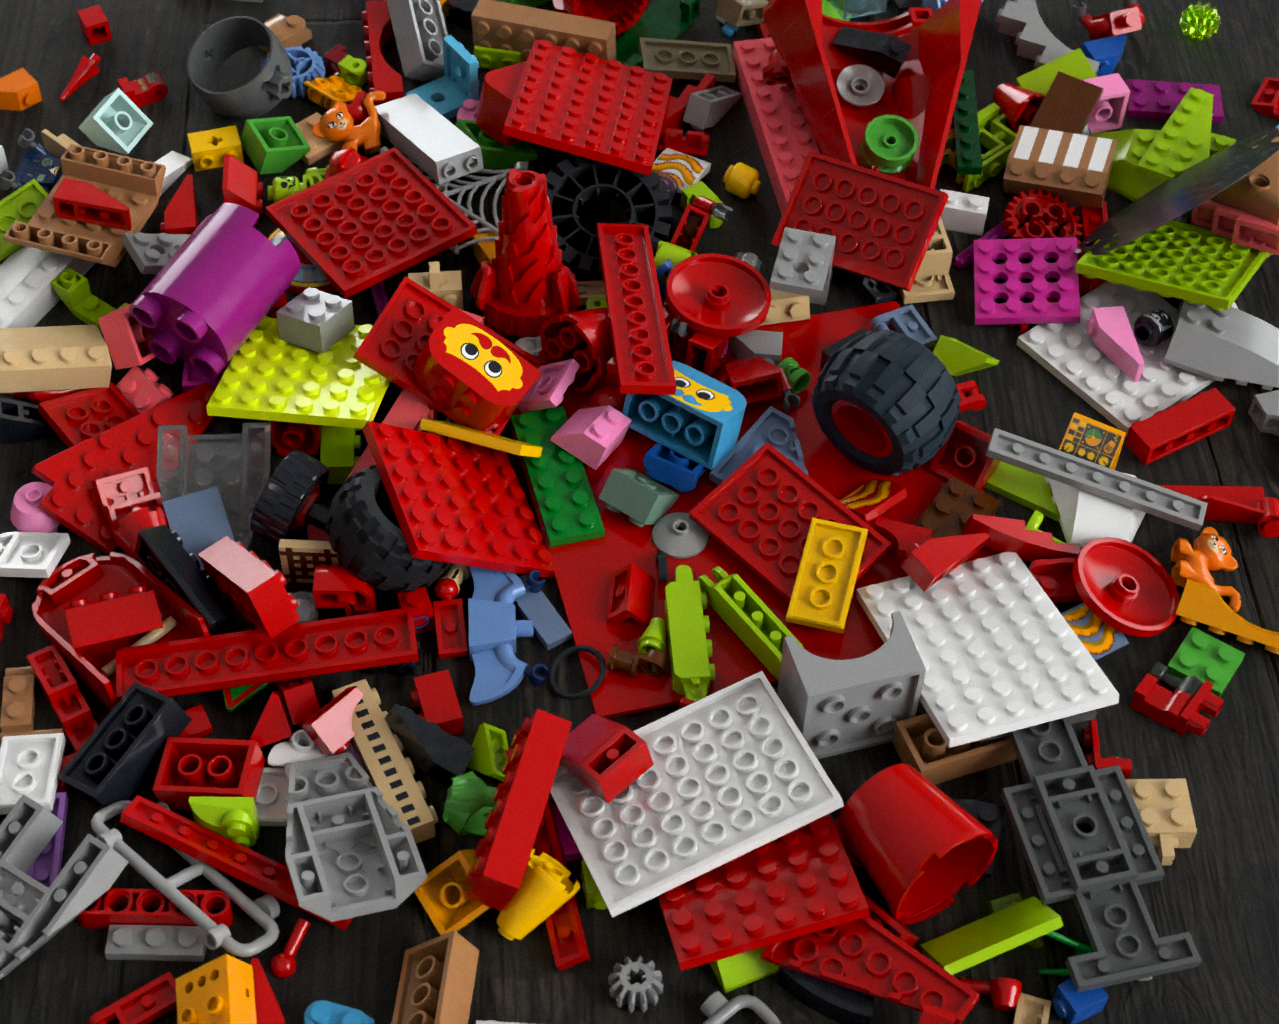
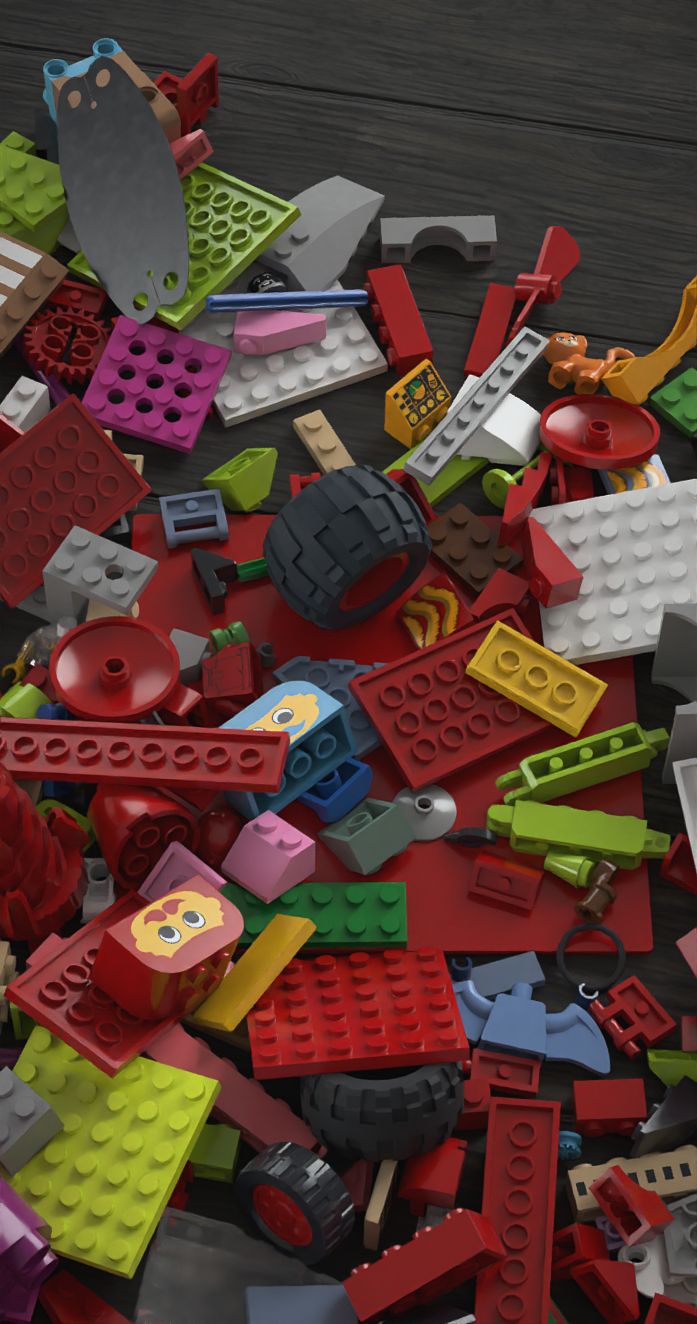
camera: 75 degrees left, 5 degrees up
none -> blue axle [206,289,368,313]
none -> tan plate [293,409,356,475]
none -> dark azure bush [557,1131,582,1161]
none -> red plate [588,975,677,1060]

